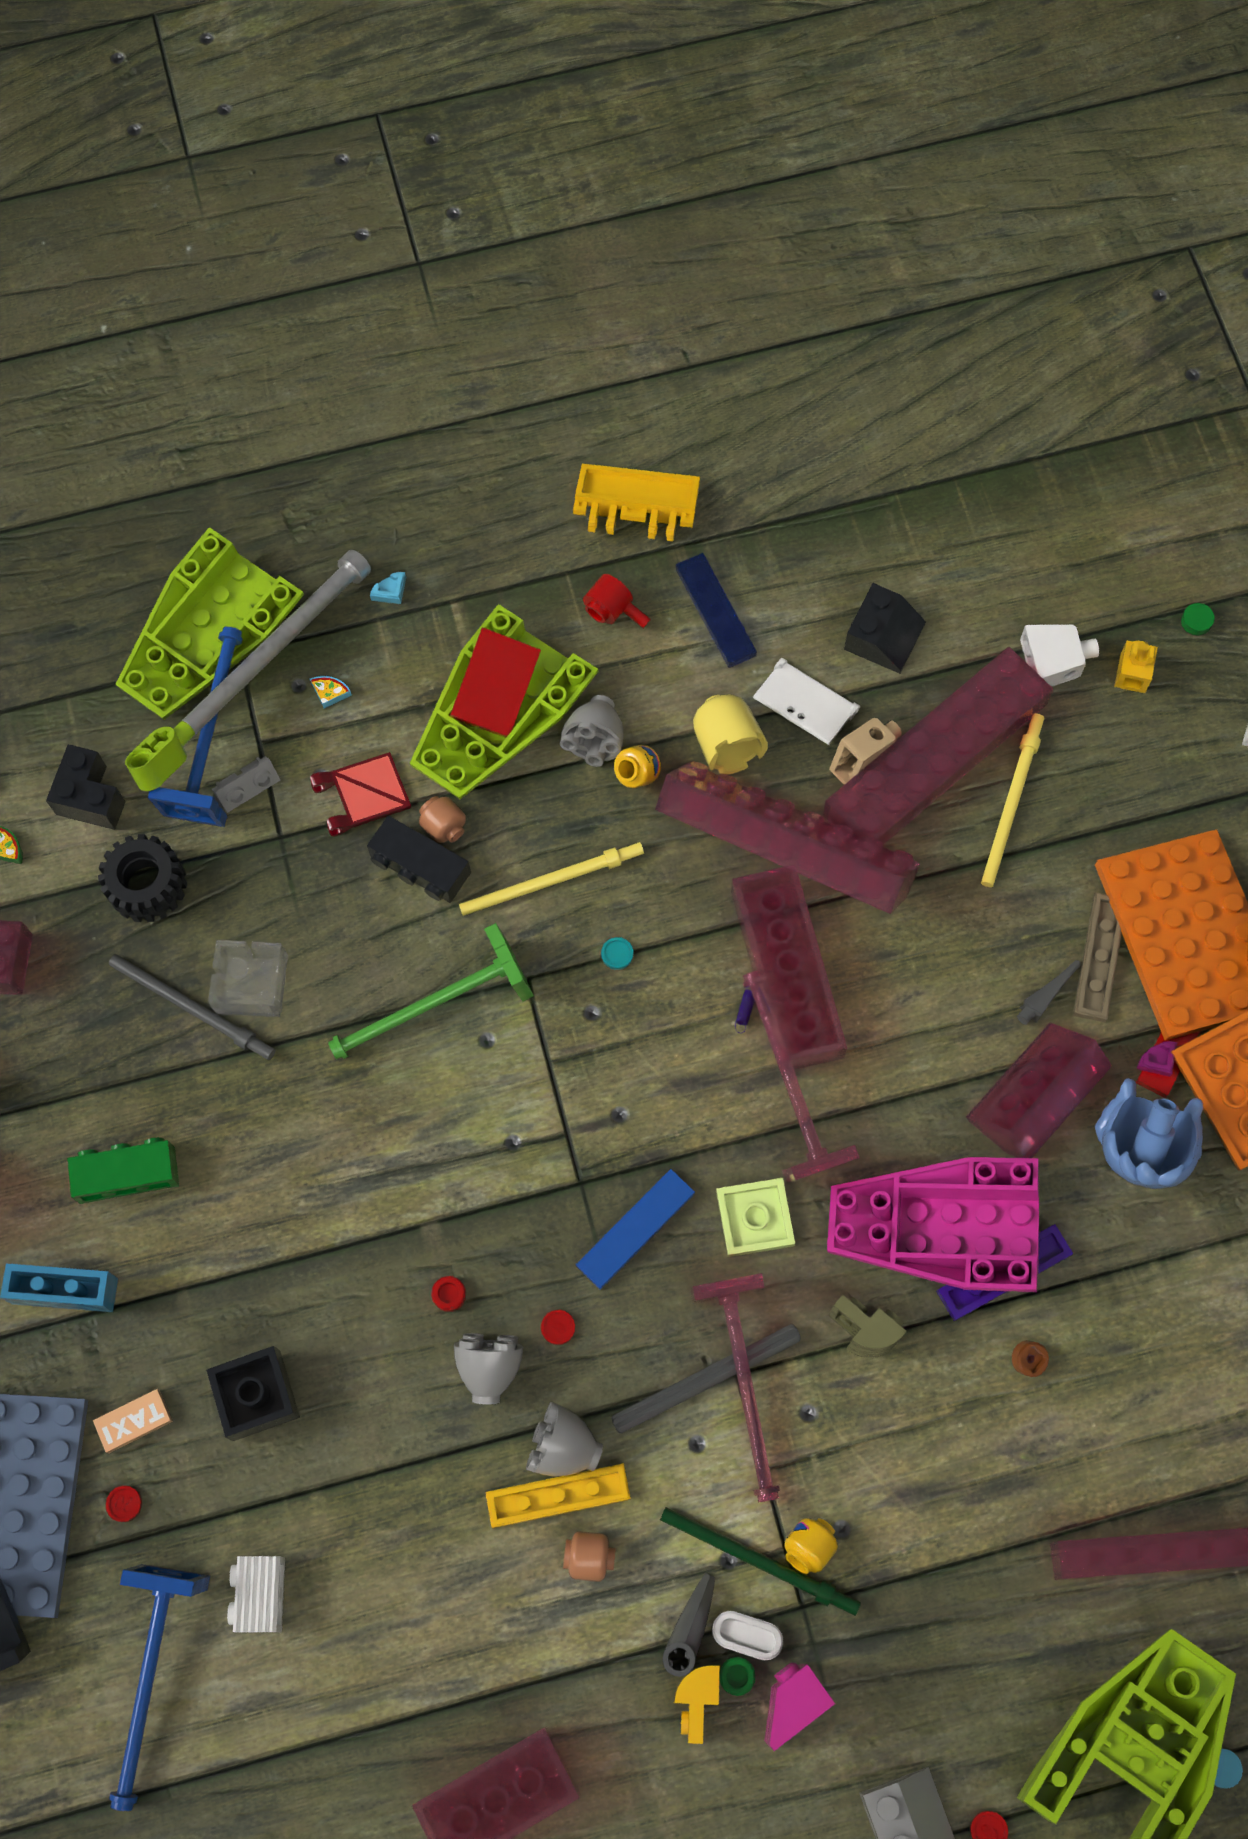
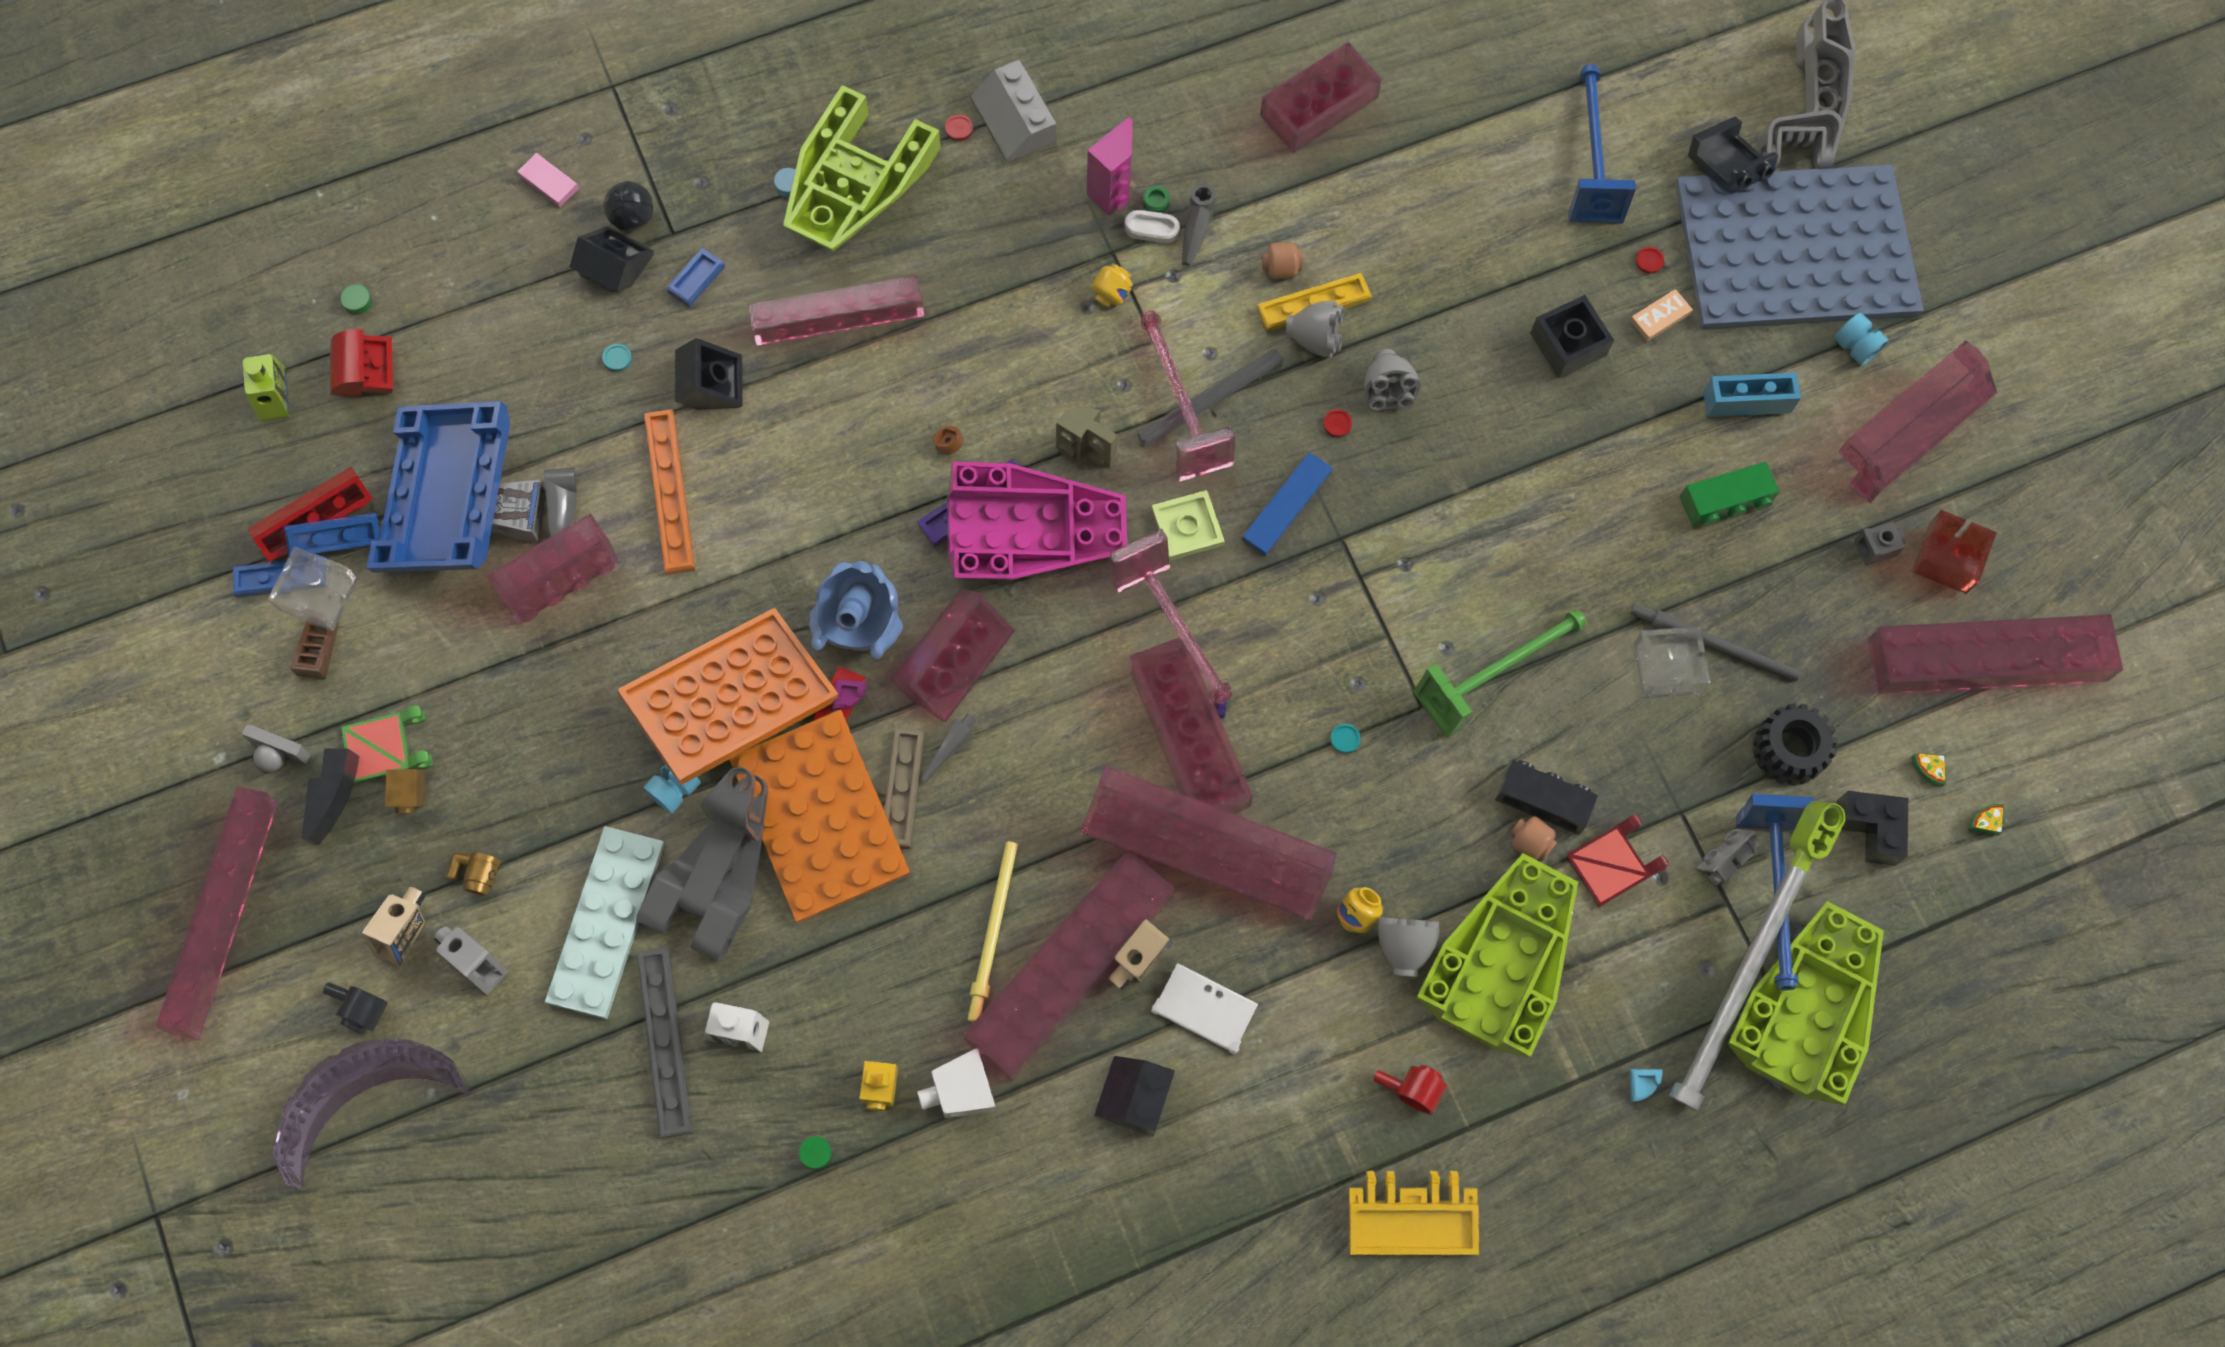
camera: 165 degrees right, 0 degrees up
white brick [227,1556,285,1633] -> none
tile [310,676,352,708] -> none
red tile [431,1276,466,1312] -> none
red tile [449,627,541,738] -> none
light yellow bar [459,842,644,916] -> none
dark green bar [660,1507,861,1616] -> none
yellow brick [674,1665,720,1744] -> none
clear blue tile [676,553,757,668] -> none
light yellow cylinder [693,694,768,775] -> none

